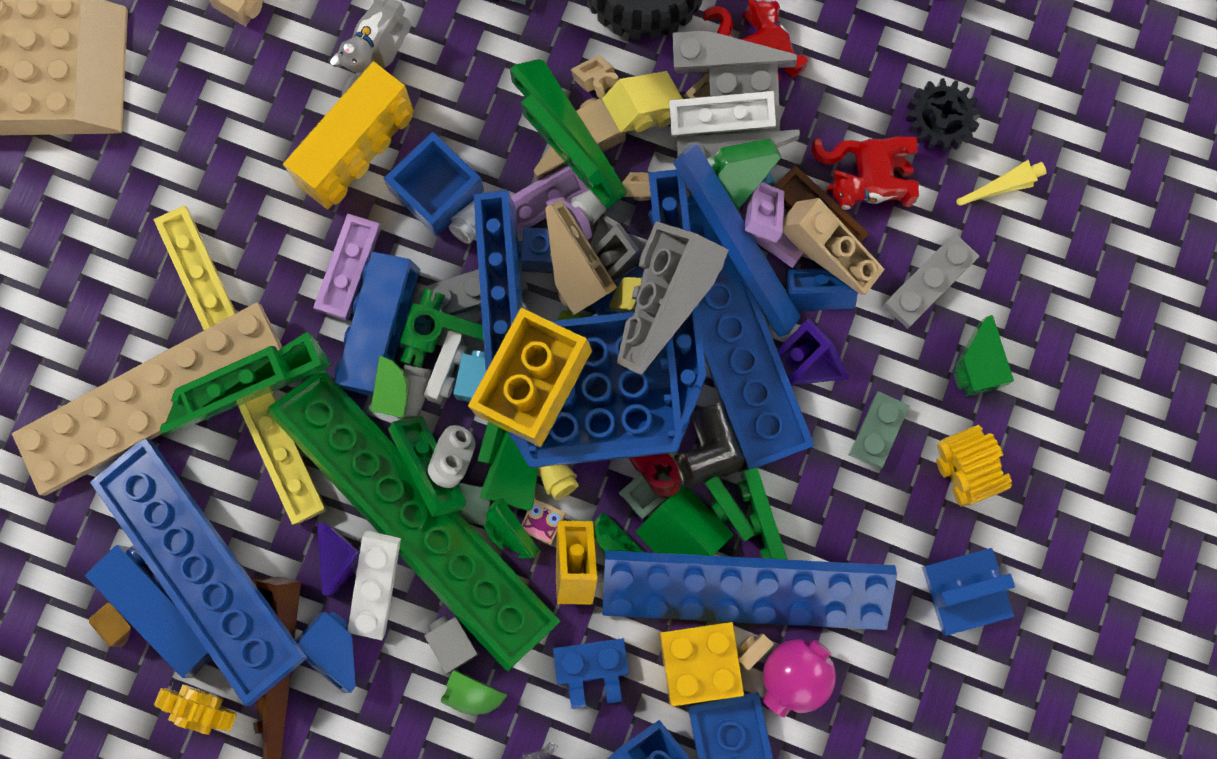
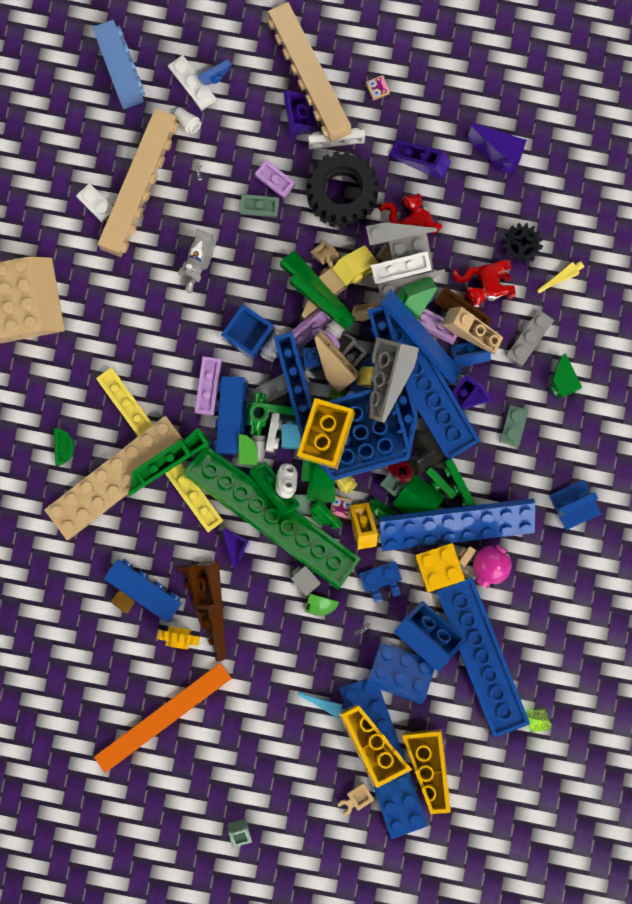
camera: 10 degrees left, 5 degrees up
blue plate [90,438,307,706] -> none
yellow brick [283,61,414,210] -> none
blue slope [295,611,356,693] -> none
white plate [348,531,401,640] -> none
lavender plate [745,182,785,243] -> none
yellow brick [936,425,1012,507] -> none
none -> green plate [54,428,75,466]

